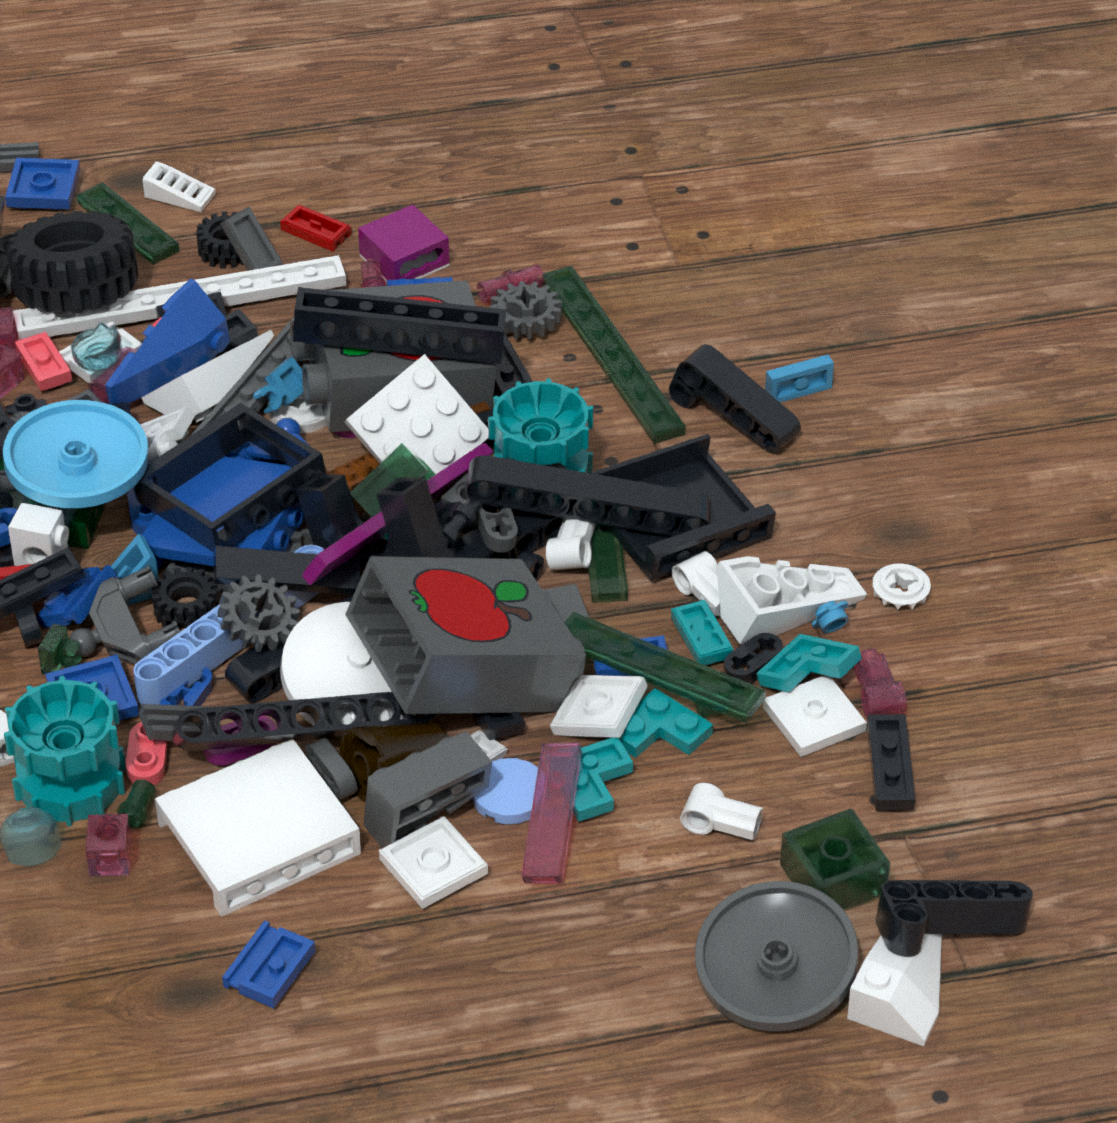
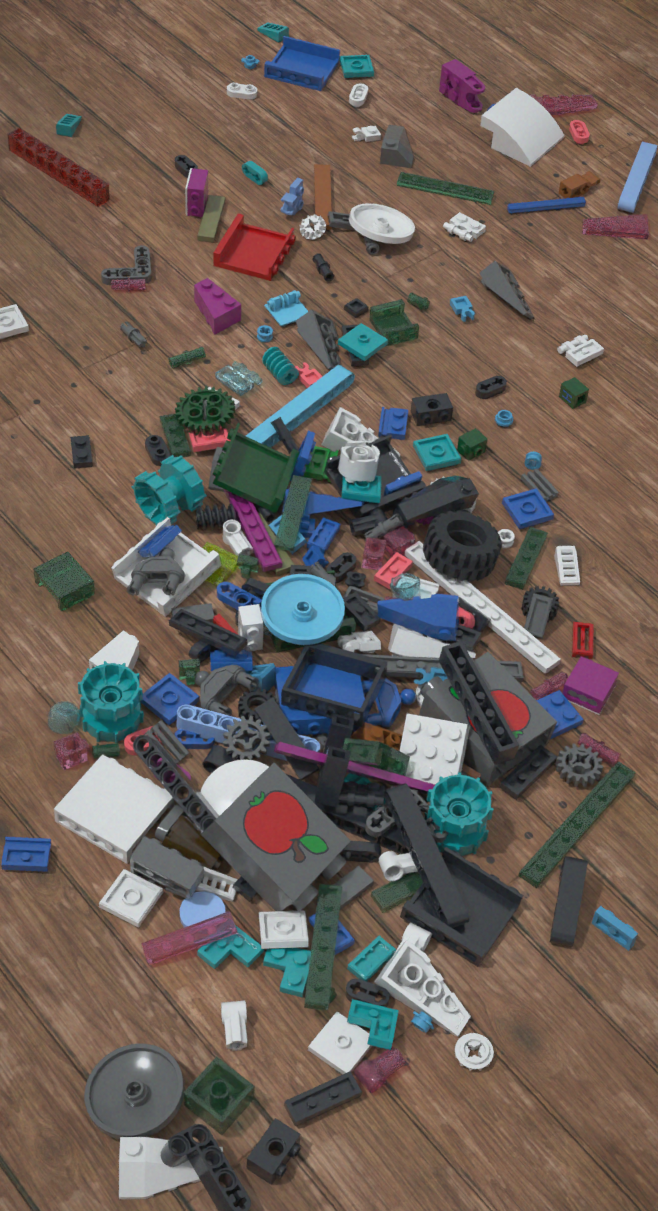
camera: 60 degrees right, 5 degrees up
none -> black brick [246,1118,302,1185]

